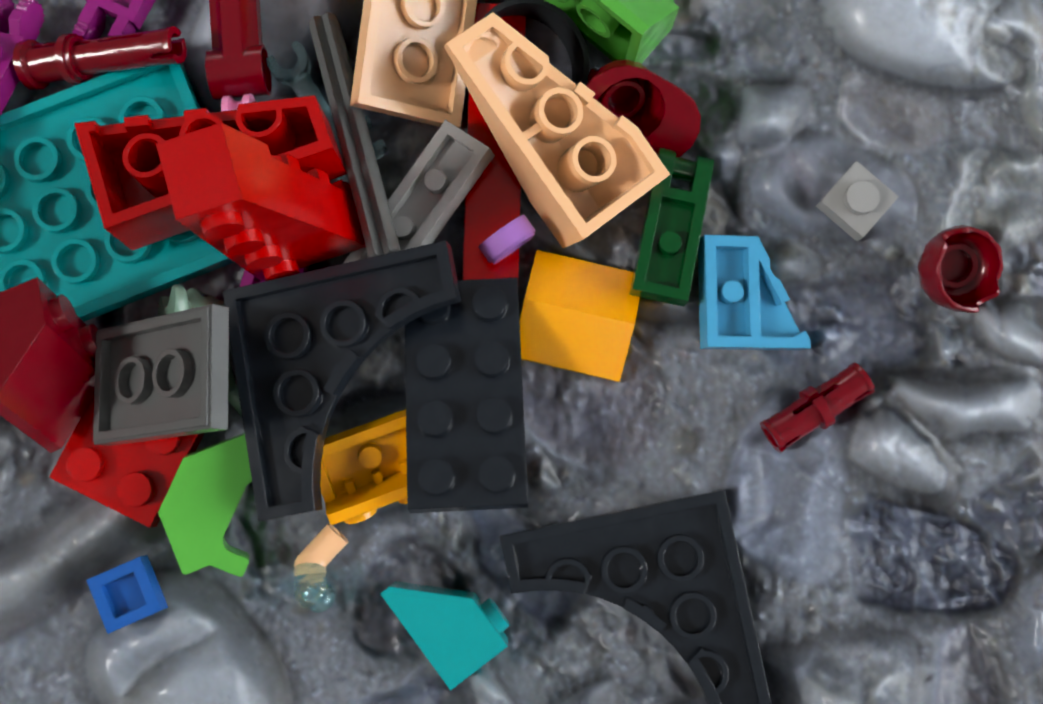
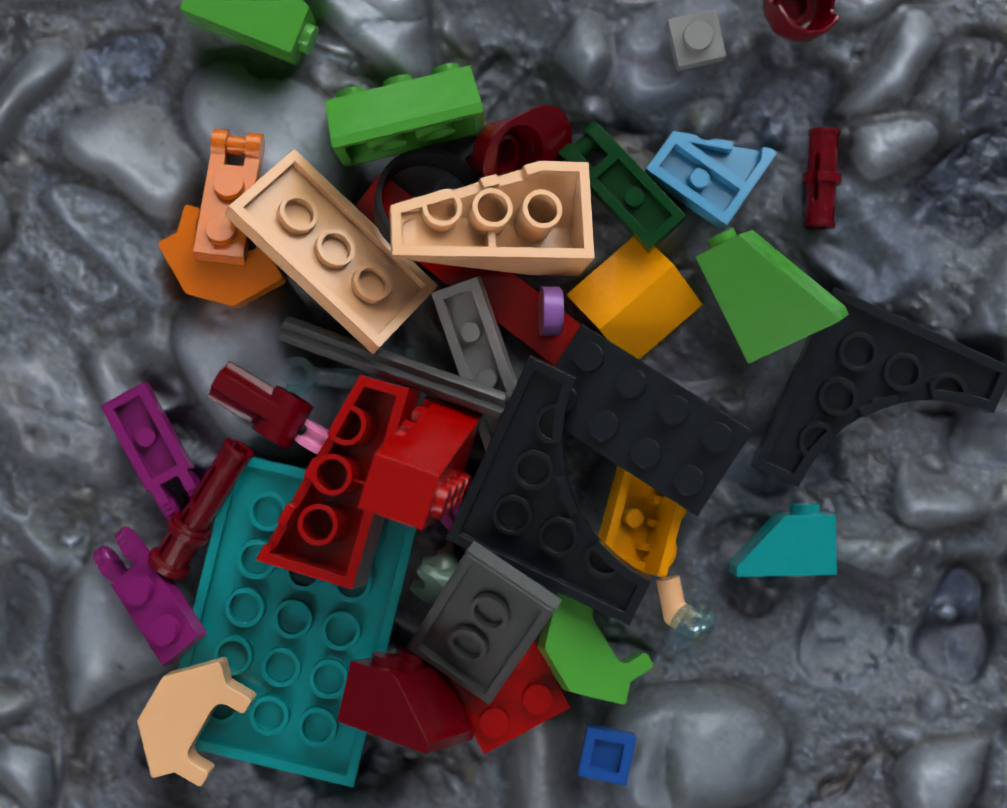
camera: 55 degrees left, 5 degrees up
none -> bright green slope [696,228,849,364]

